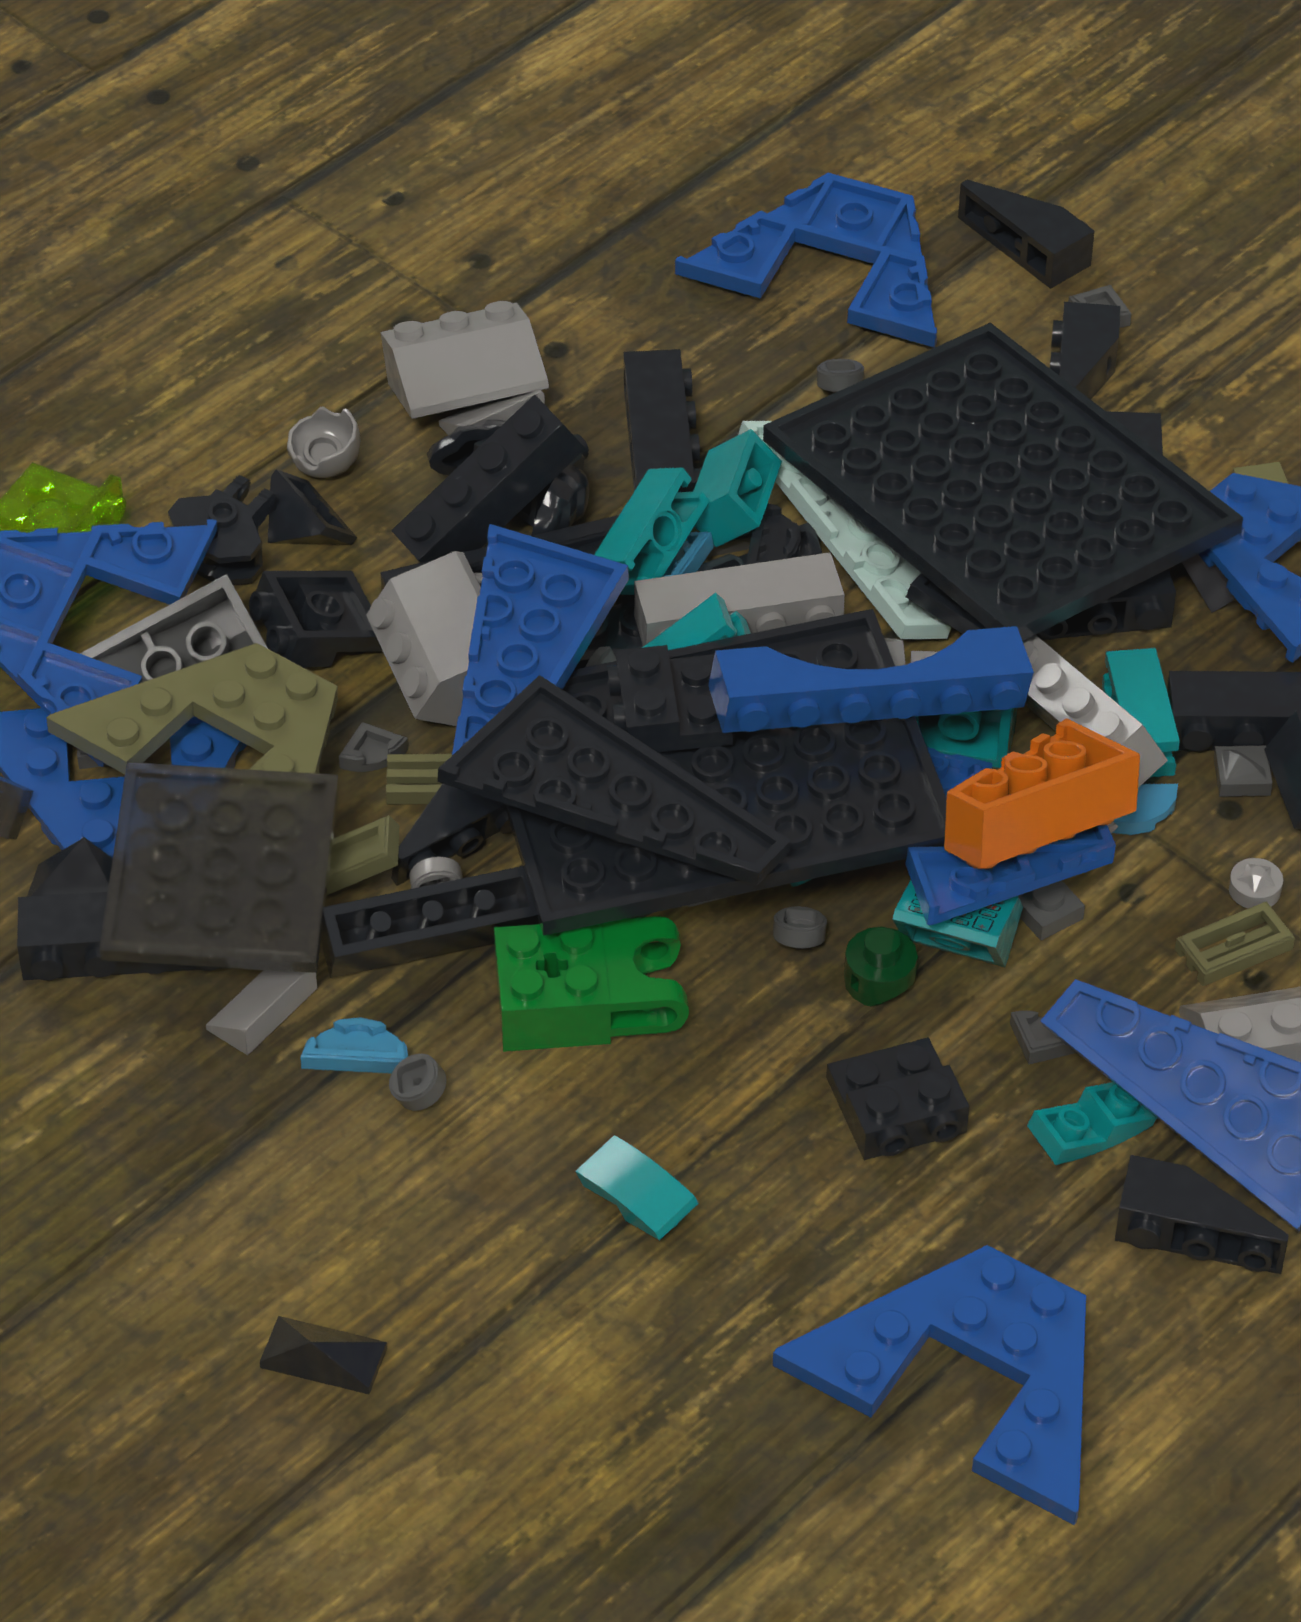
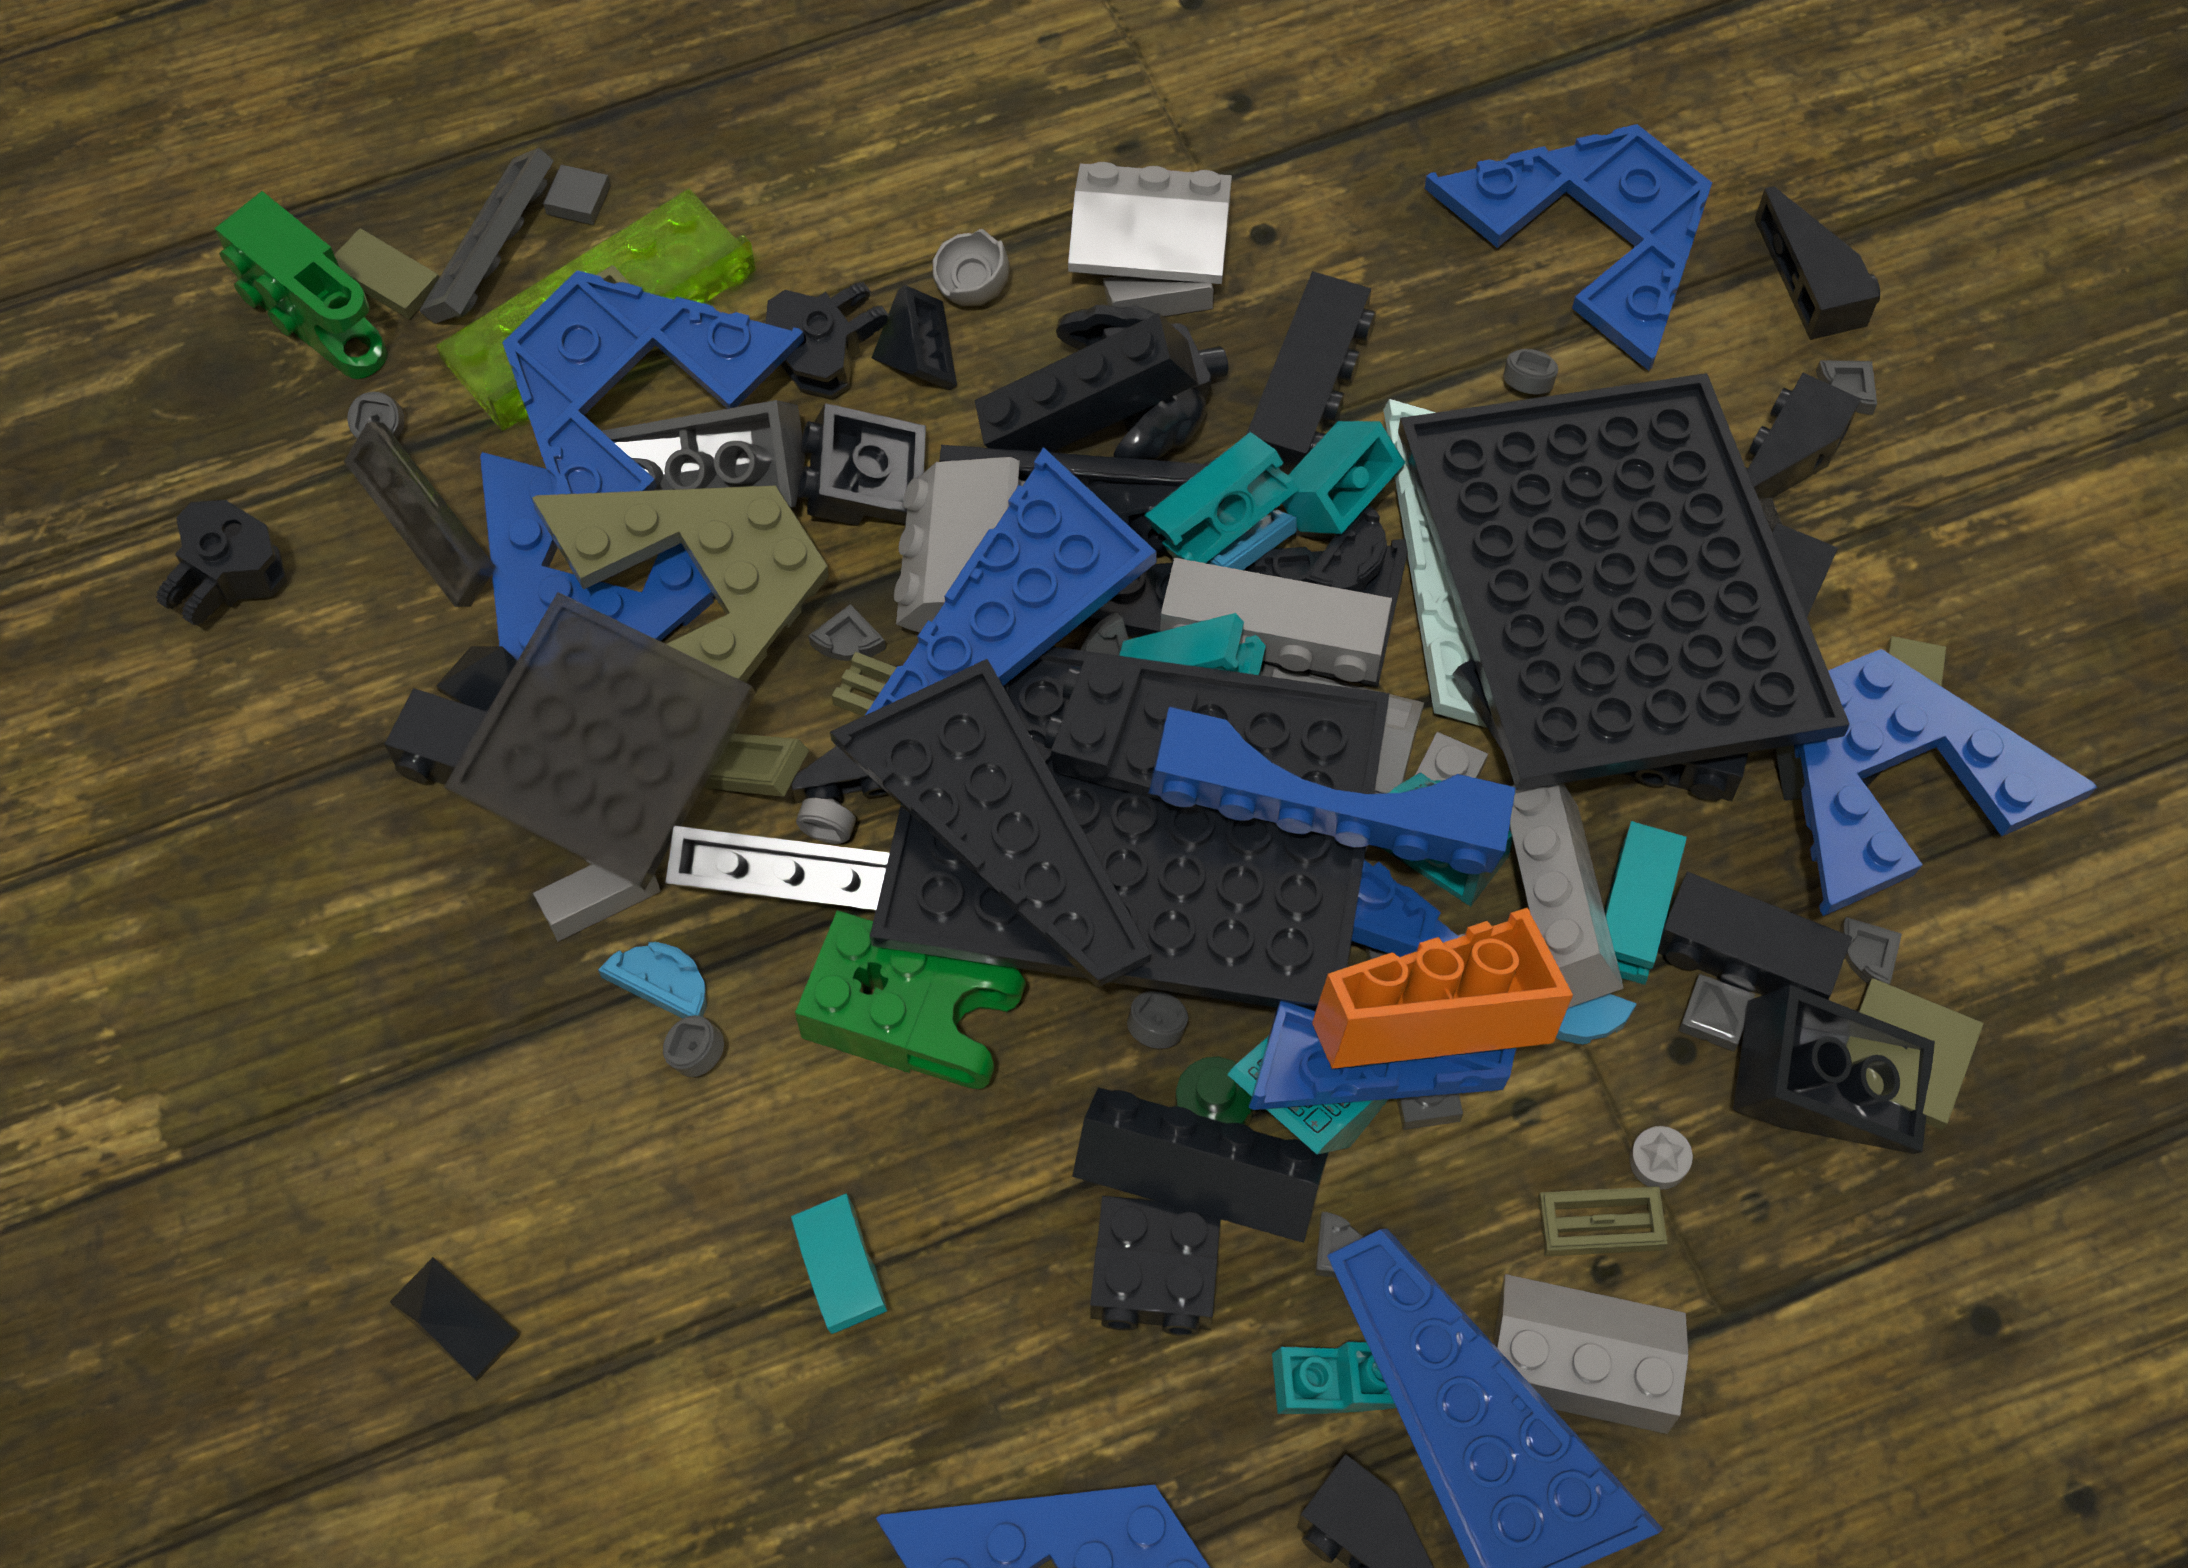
camera: 25 degrees right, 15 degrees up
none -> black brick [1072,1087,1329,1243]

